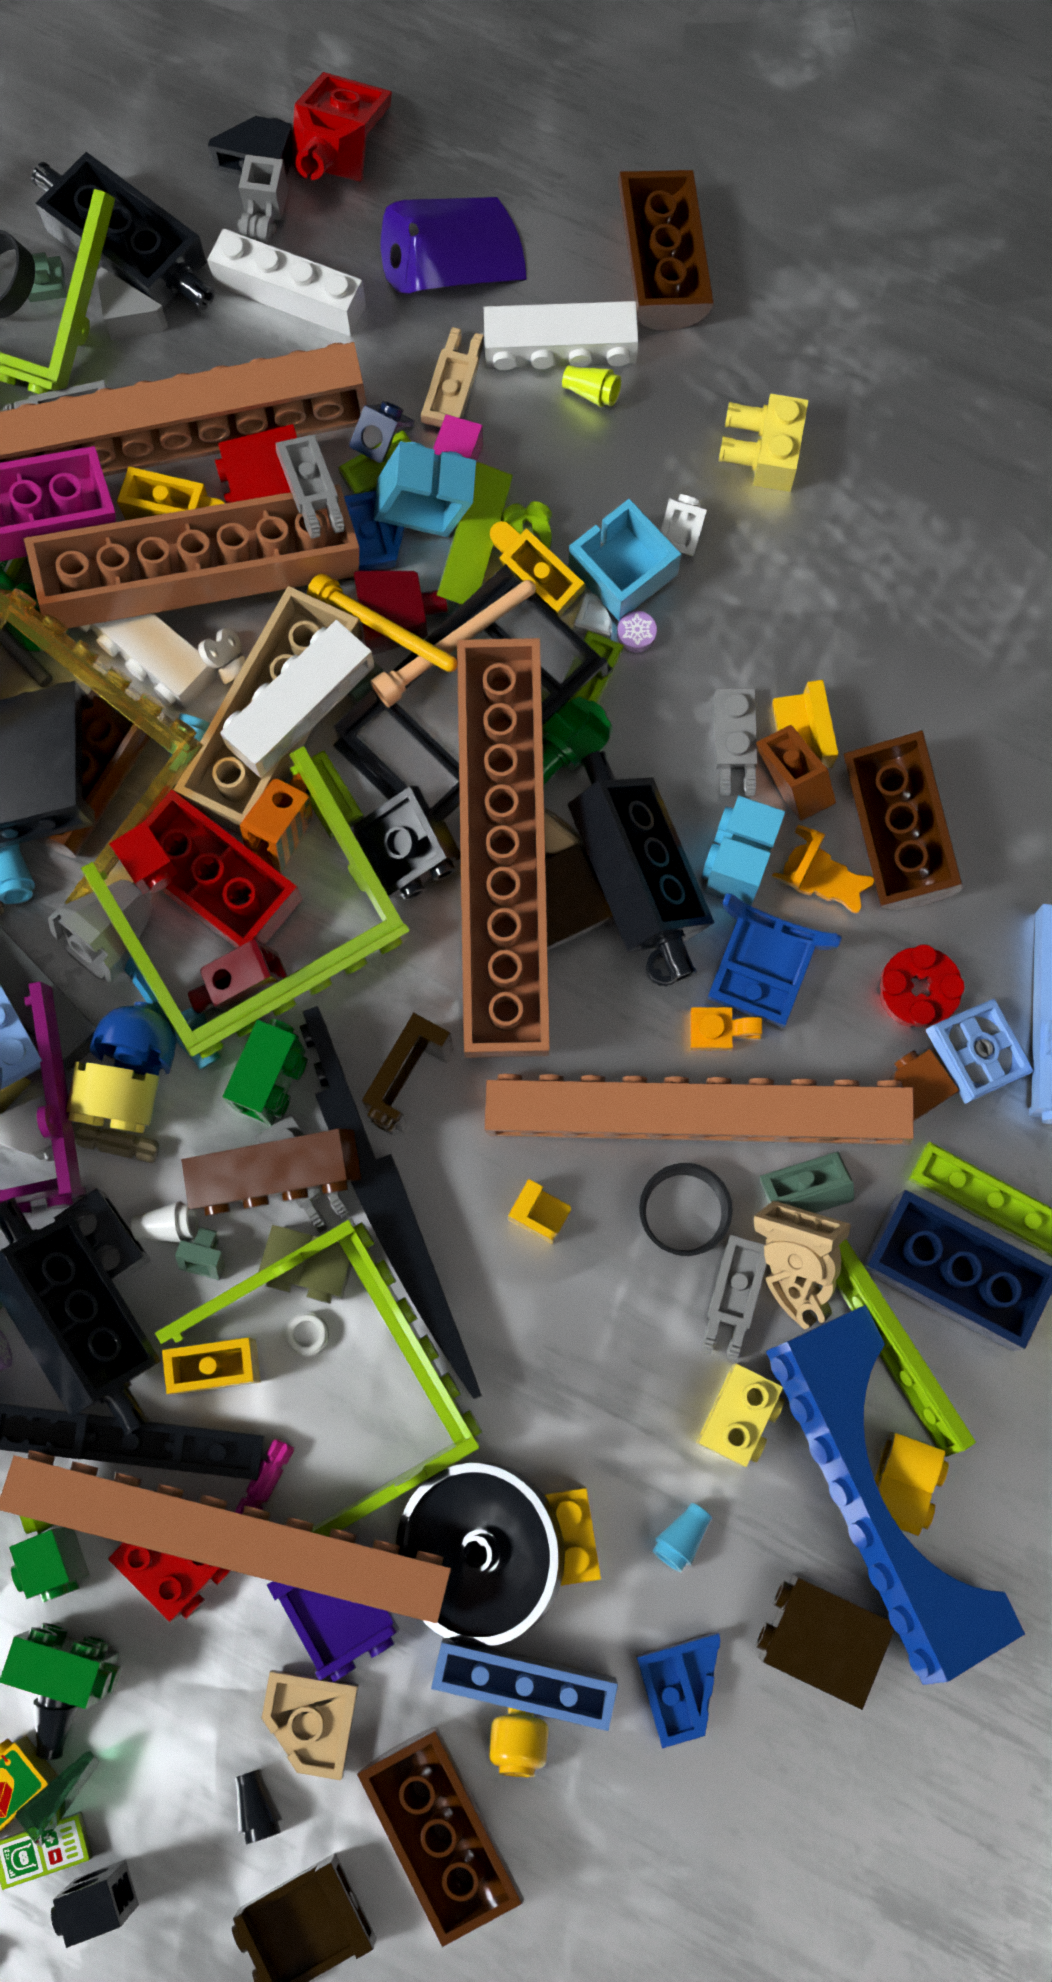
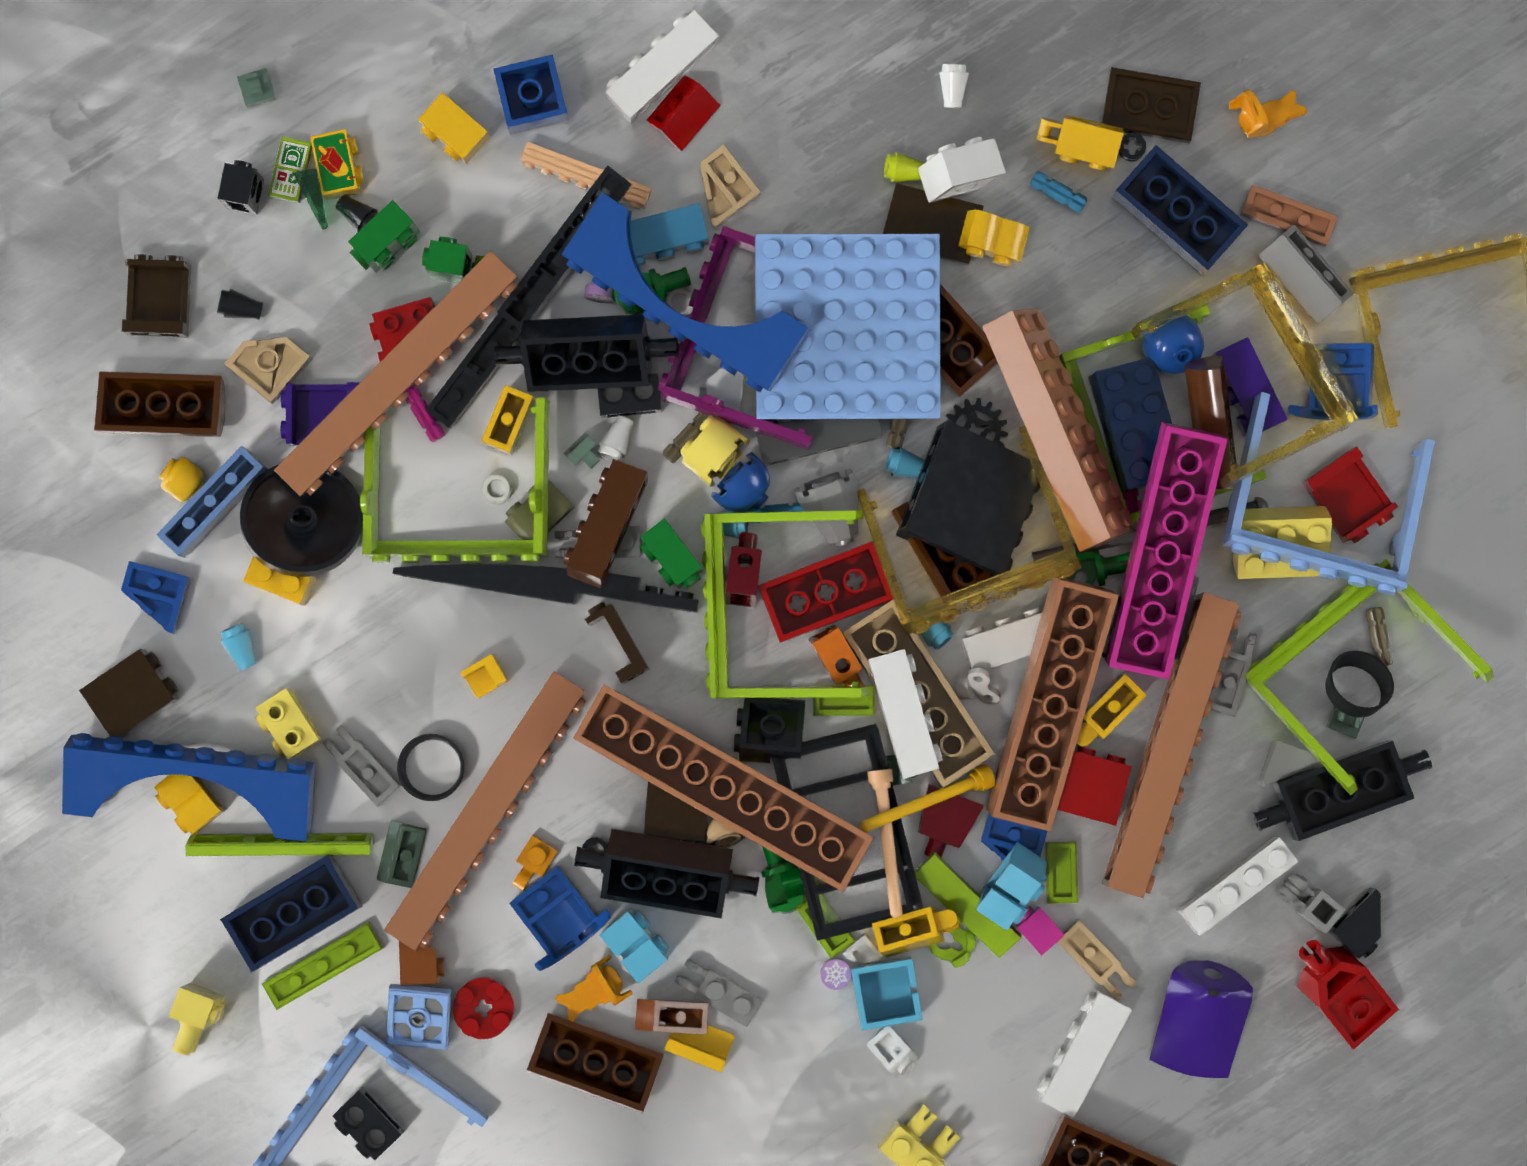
camera: 120 degrees right, 10 degrees up
red brick [109,821,178,895] -> none
light grey hinge [276,434,345,539] -> none
dark blue bracket [349,401,415,463] -> none
neon yellow cone [562,365,621,408] -> none
tan piece [754,1200,851,1330] -> none

